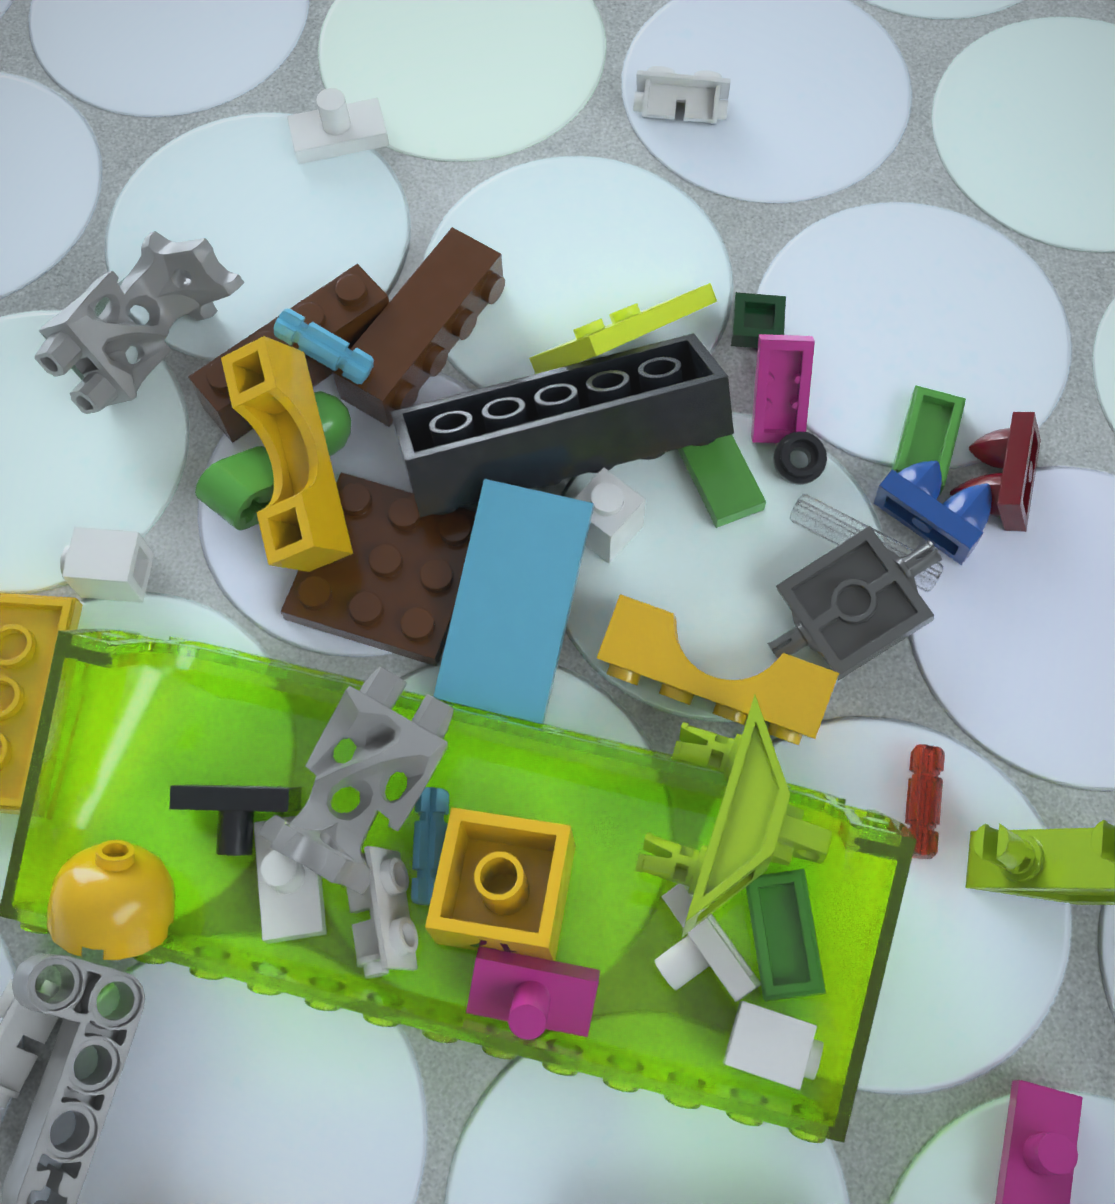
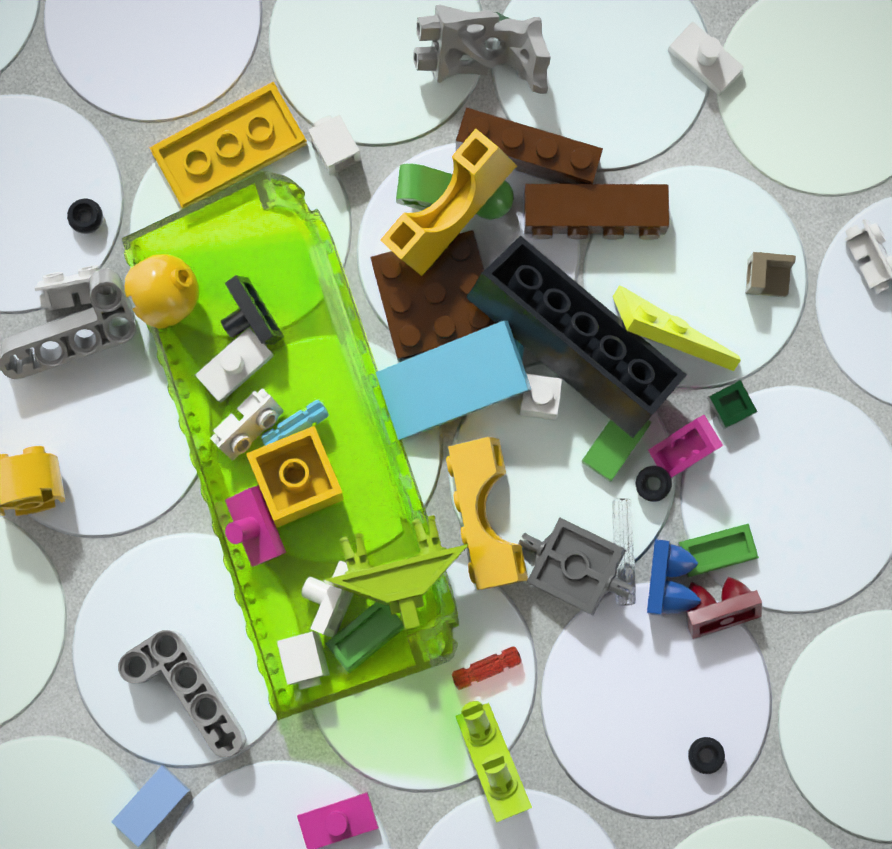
camera: 55 degrees right, 15 degrees up
light grey hips [258,666,454,895] -> none
medium azure axle [273,309,374,384] -> none
none -> dark tan panel [745,252,796,297]

